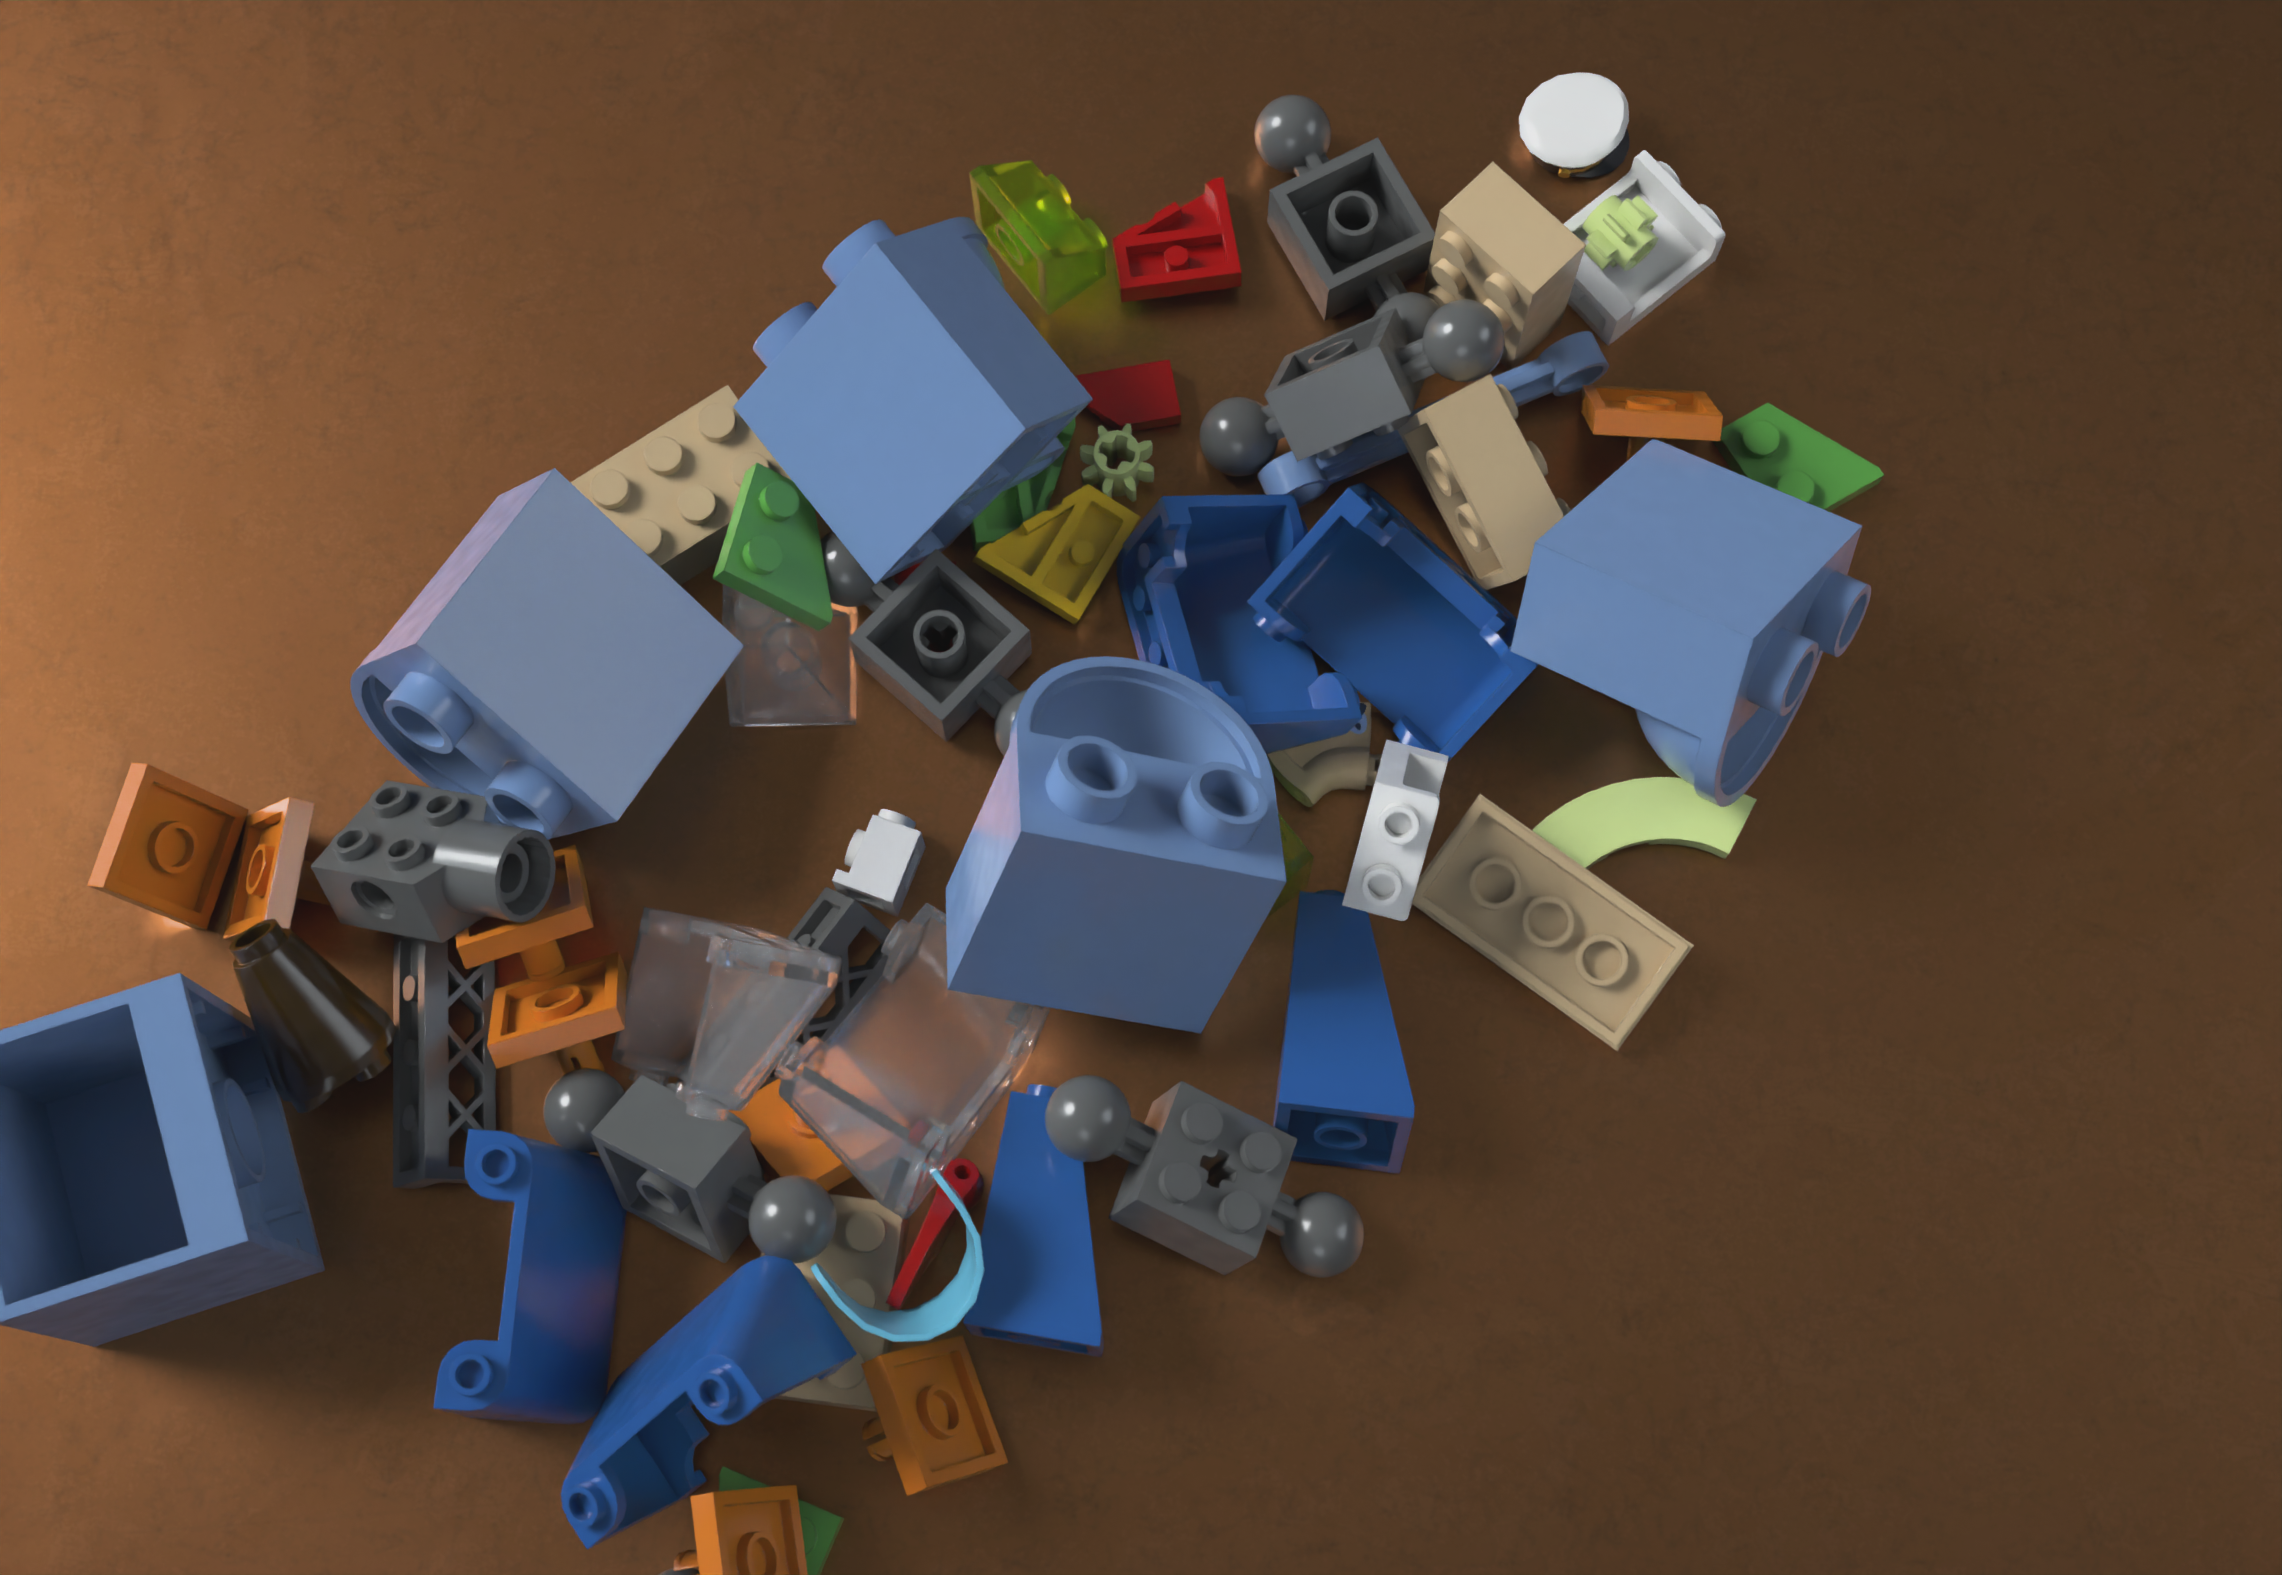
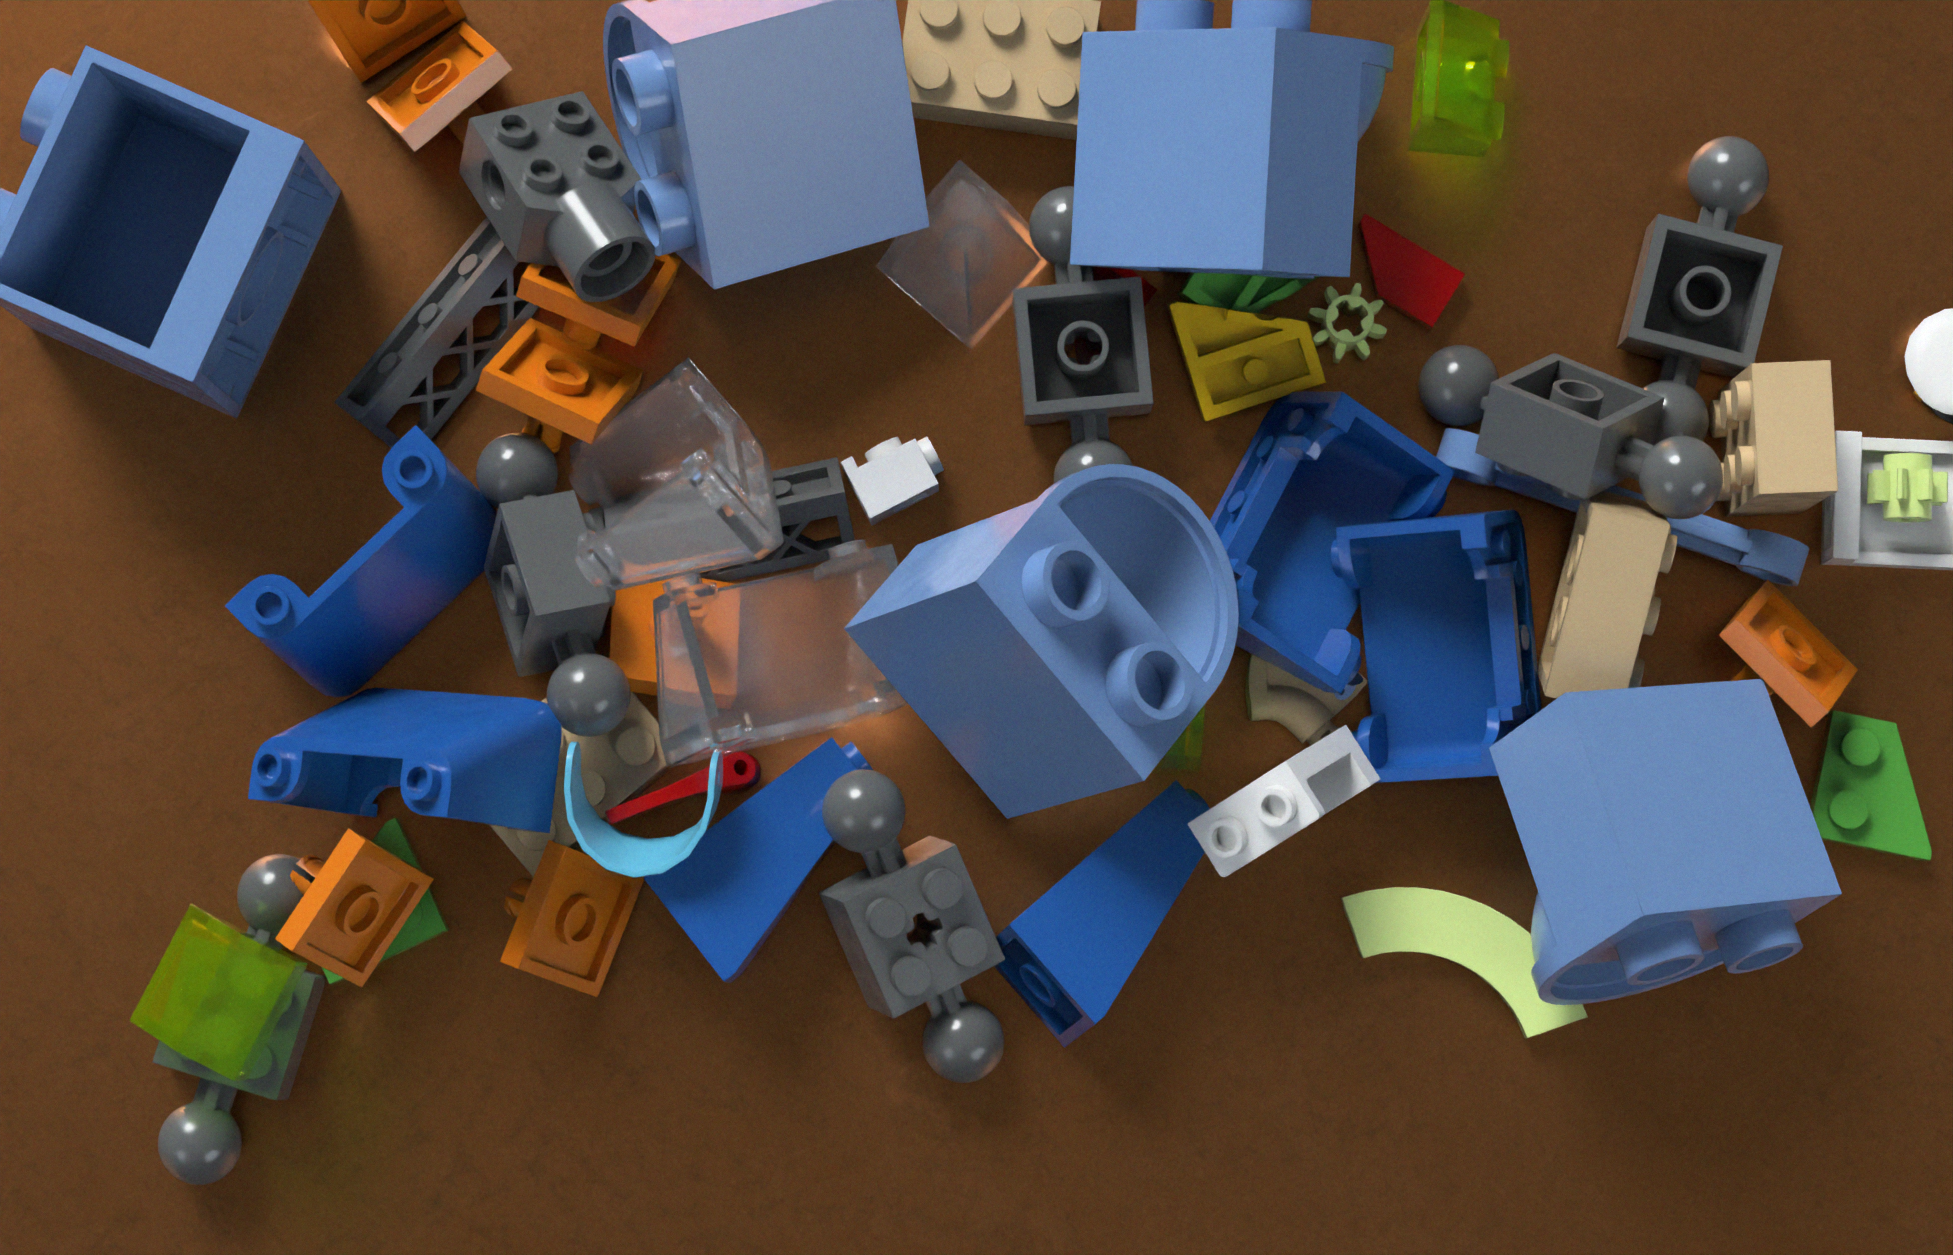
camera: 40 degrees right, 10 degrees up
dark brown cone [229,919,397,1113] -> none
bright green wing [712,463,833,631] -> none
red wing [1112,177,1242,303] -> none
tan tile [1412,794,1694,1051] -> none

